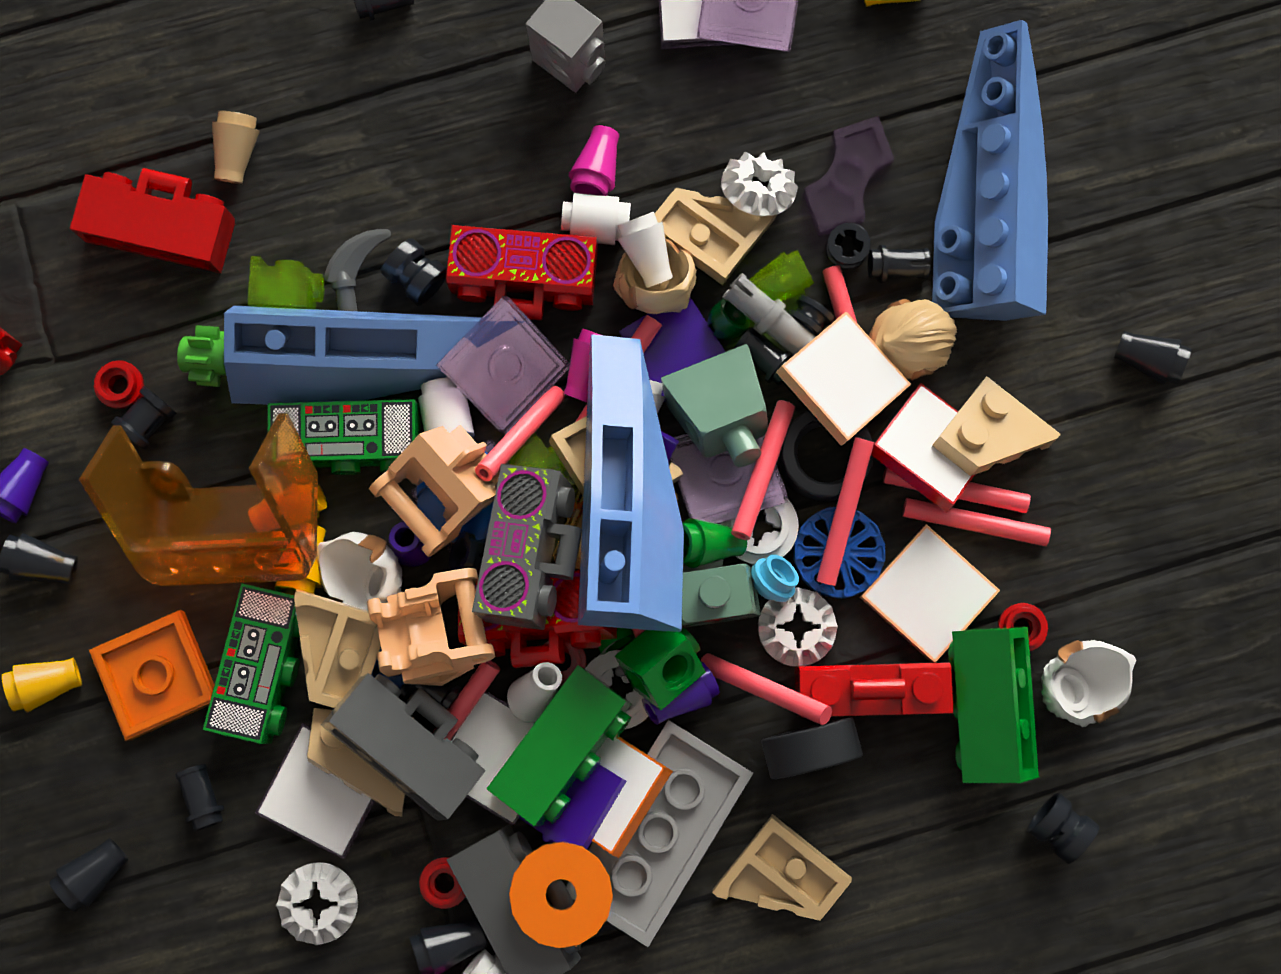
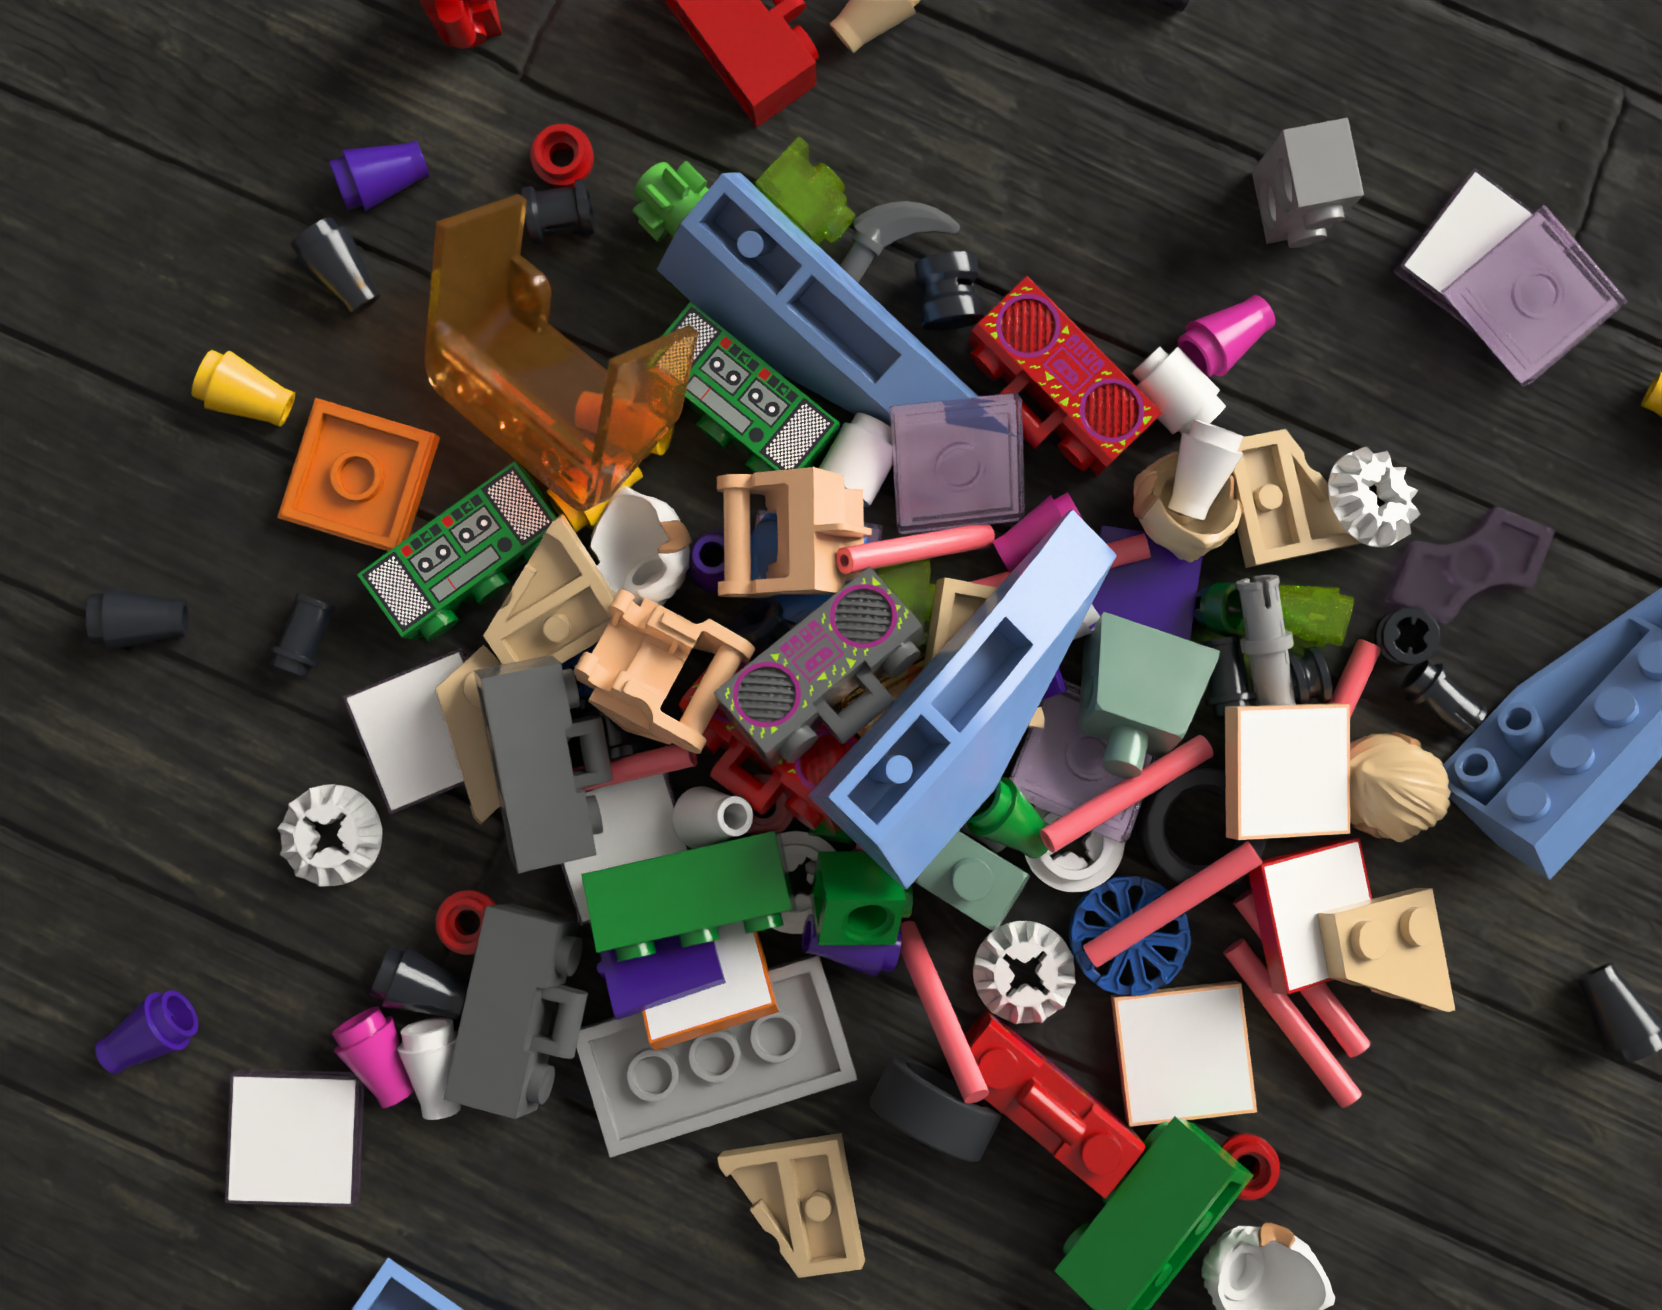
camera: 40 degrees right, 5 degrees up
orange tile [509,842,613,948] -> none
medium azure plate [751,555,799,602] -> none

